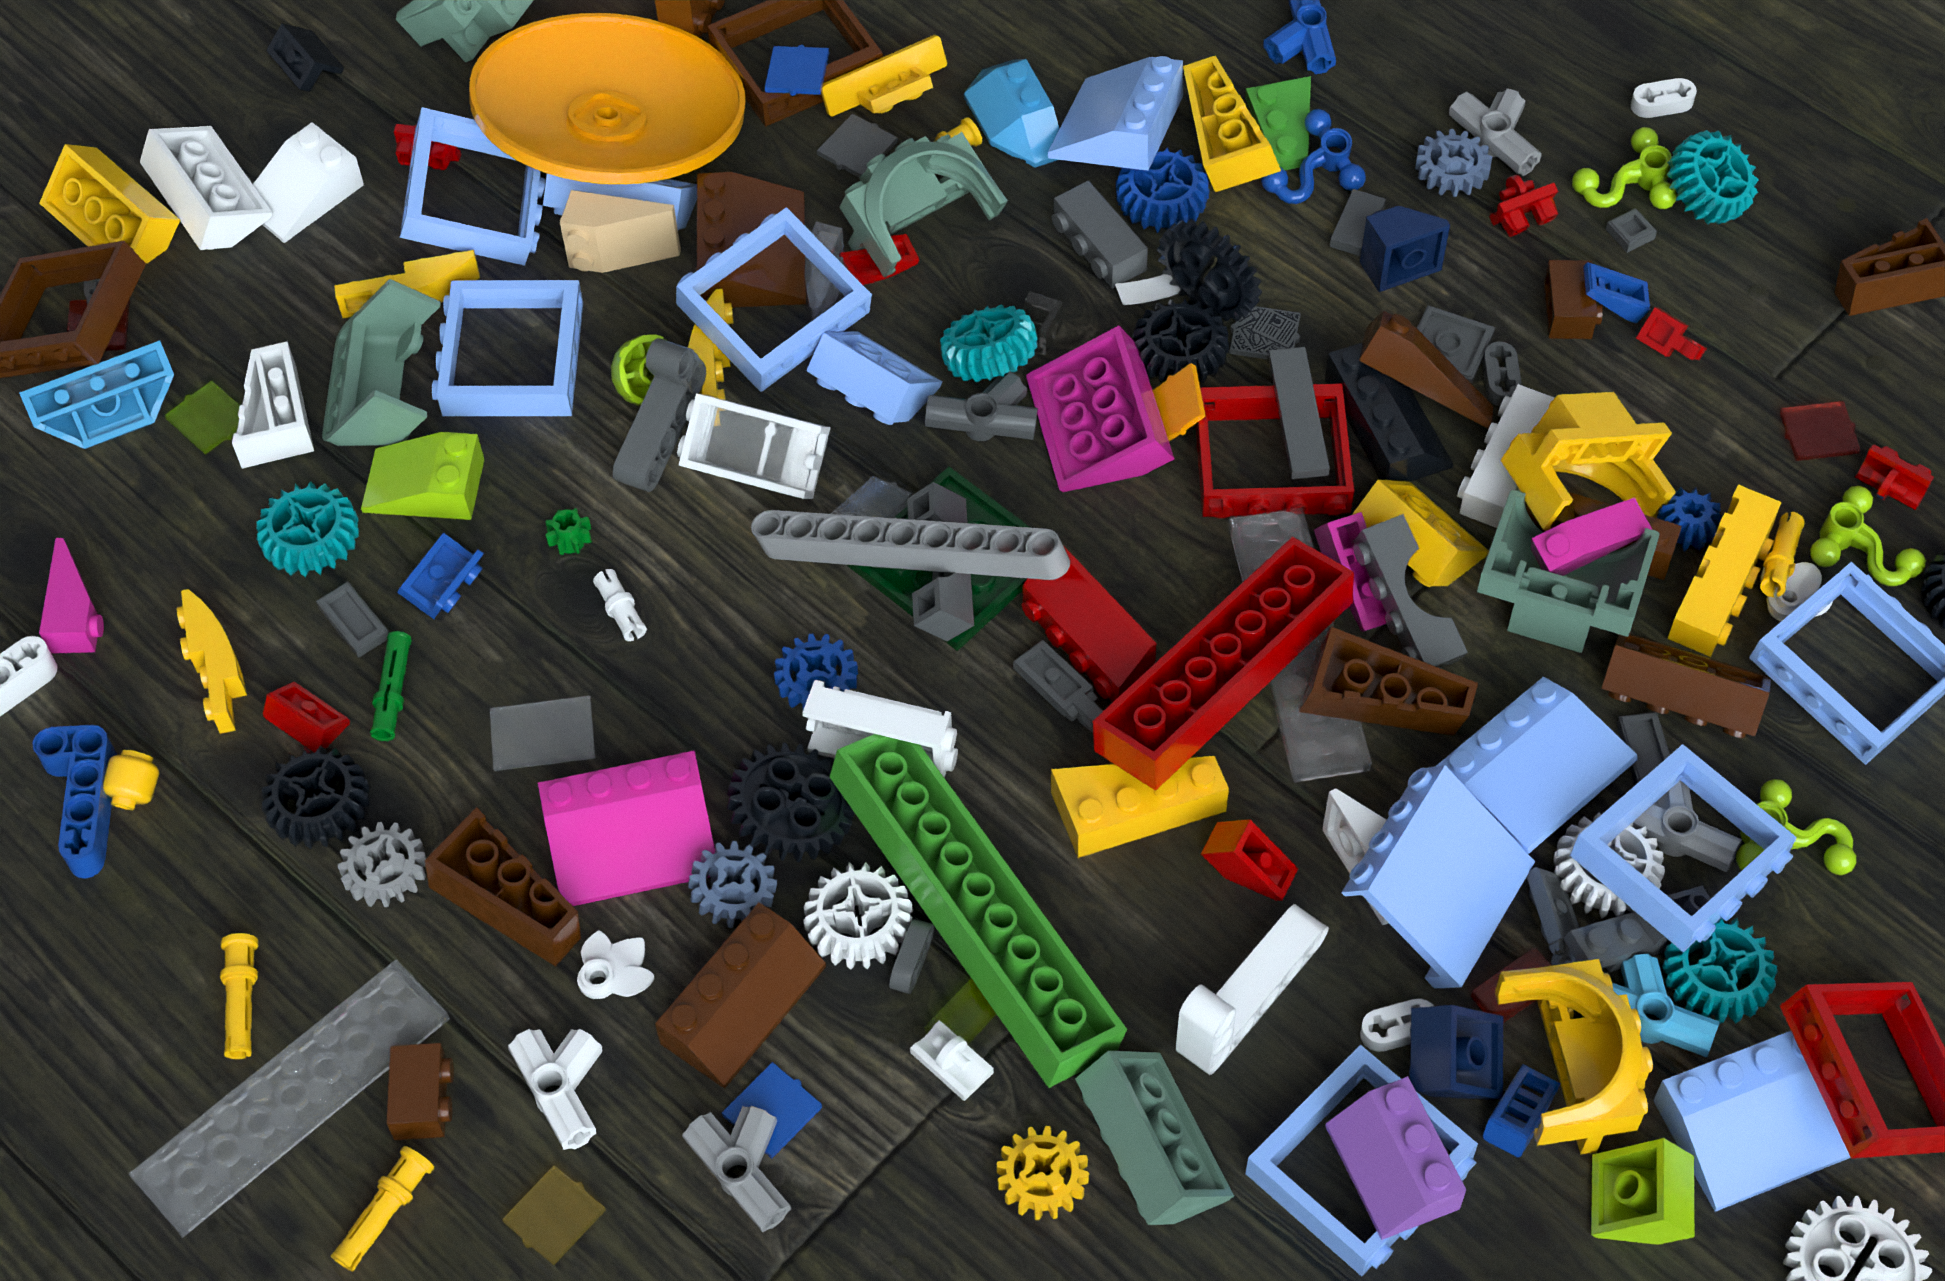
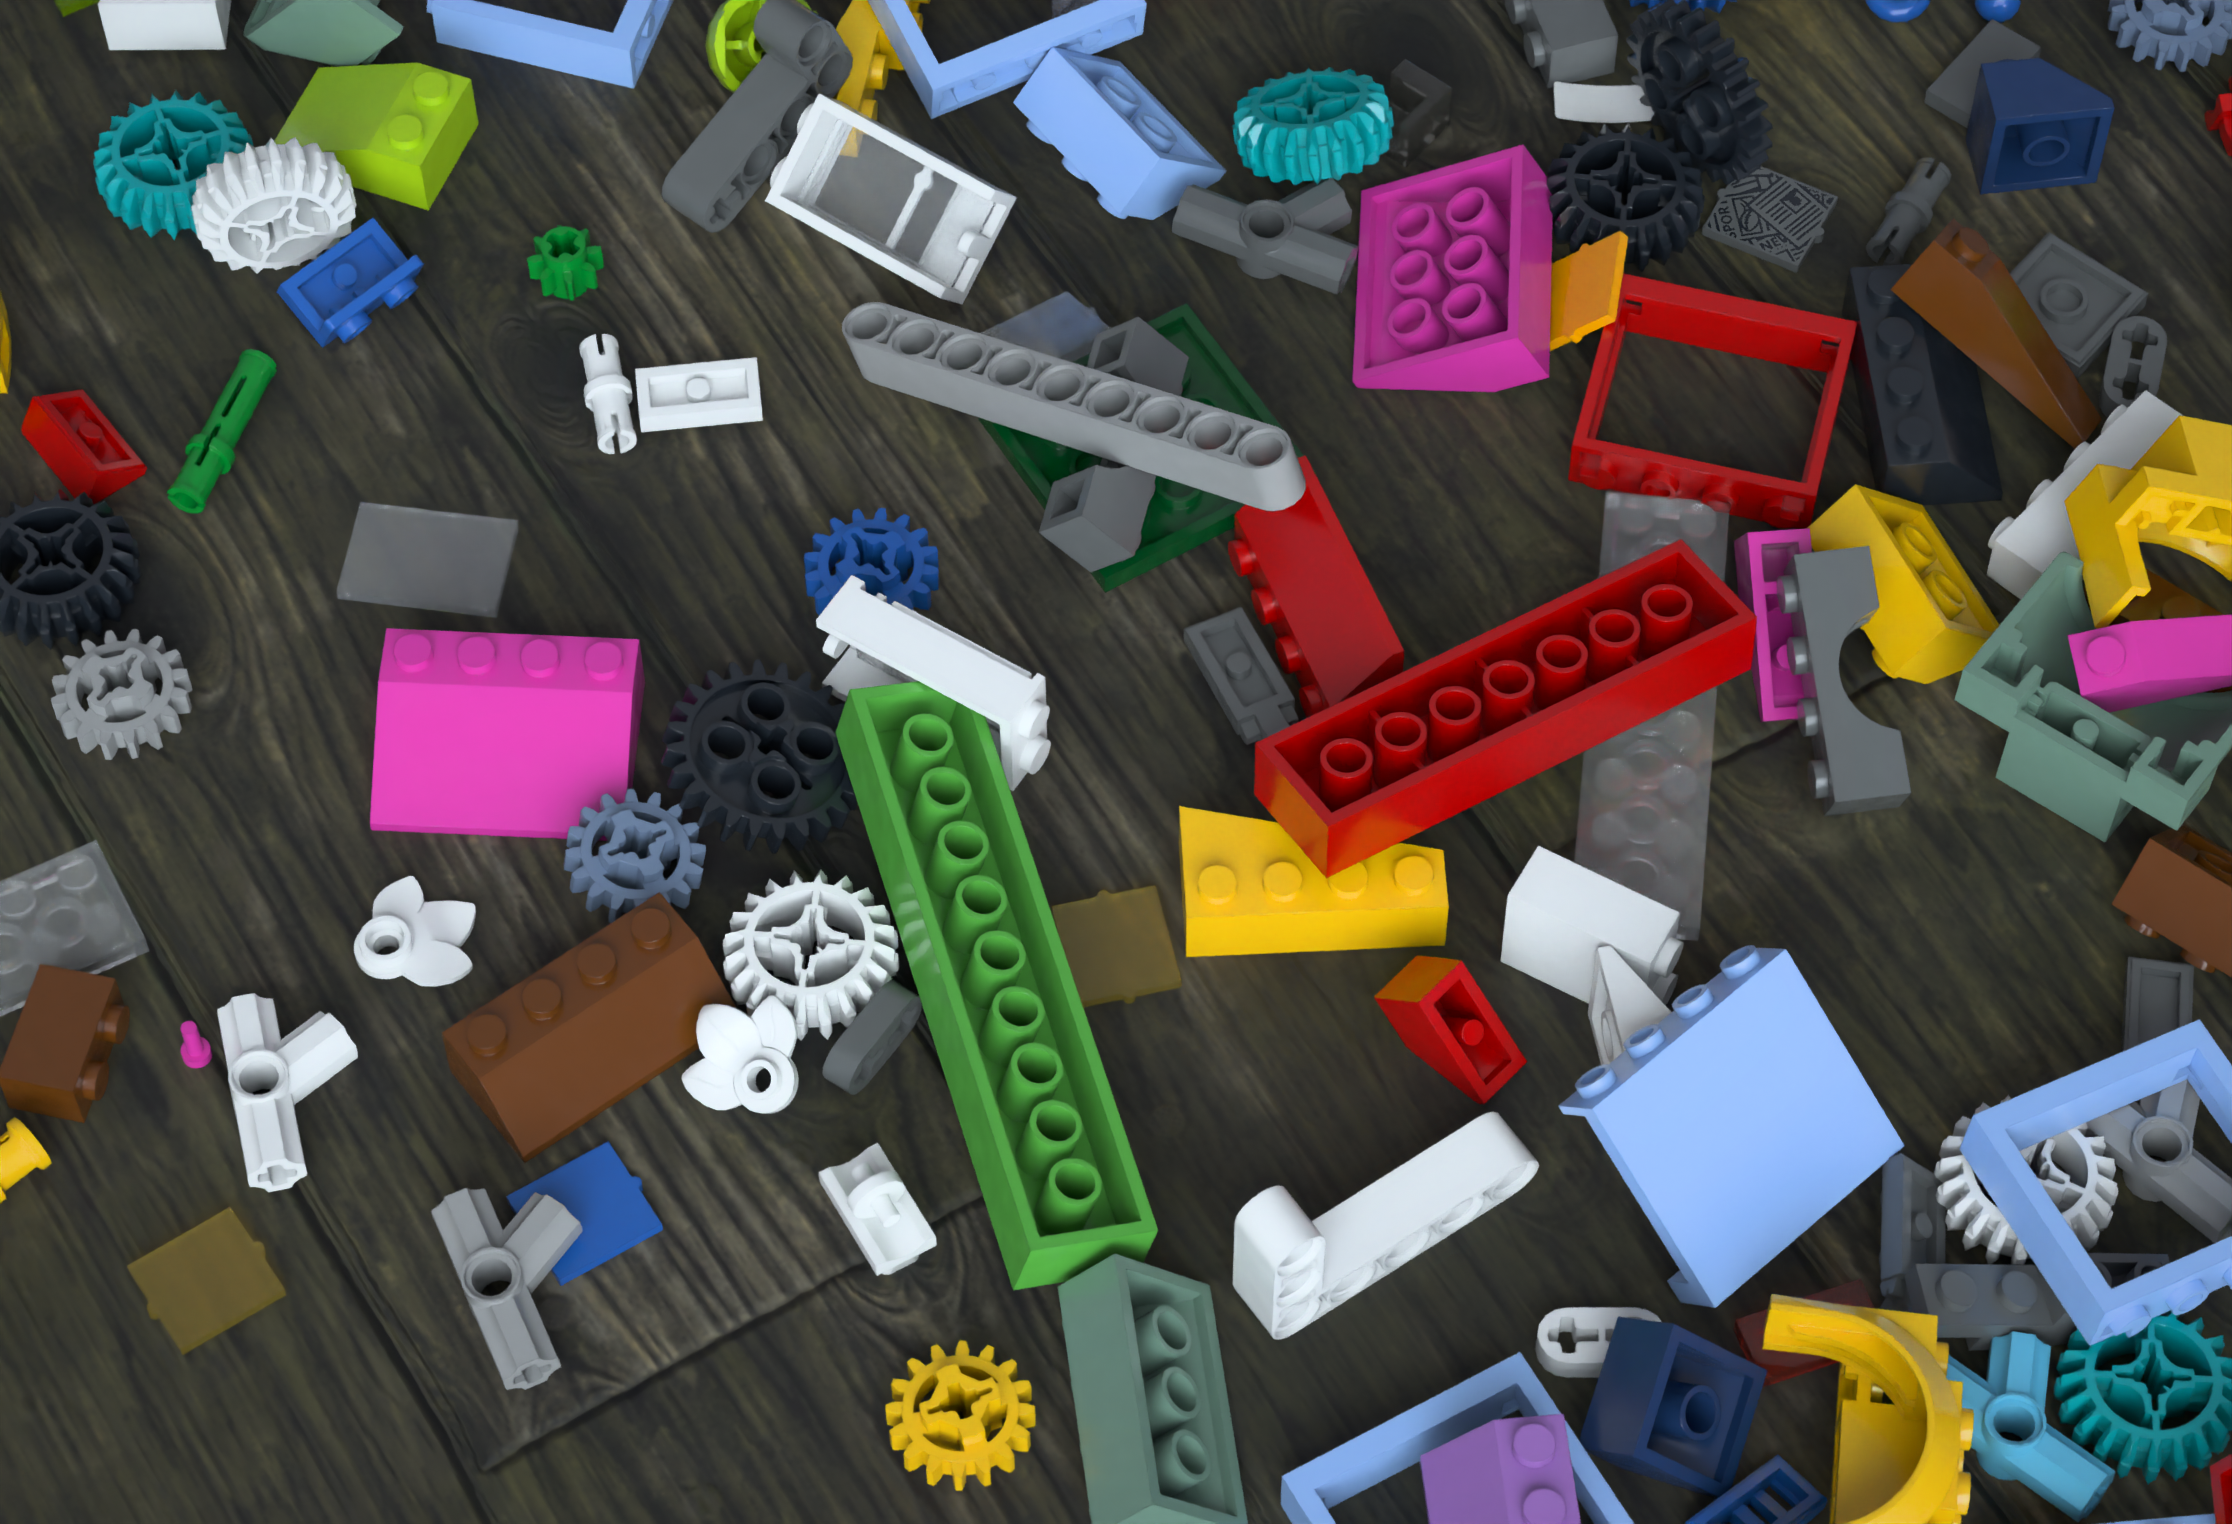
camera: 15 degrees right, 0 degrees up
dark grey tile [316,581,389,658] -> none
reddish brown wedge [425,807,581,967] -> none
clear neon green tile [925,979,996,1045] -> none
dark grey tile [1268,347,1330,479] -> none
reddish brown wedge [1299,627,1478,736] -> none
light blue slope [1436,677,1638,854] -> none
none -> dark pink piece [180,1021,212,1068]
none -> white gear [191,138,356,274]
none -> white plate [635,357,763,432]
none -> white plate [682,995,799,1114]
none -> clear yellow piece [1052,885,1182,1007]
none -> white brick [1500,846,1684,1006]
none -> dark grey pin [1866,157,1951,265]

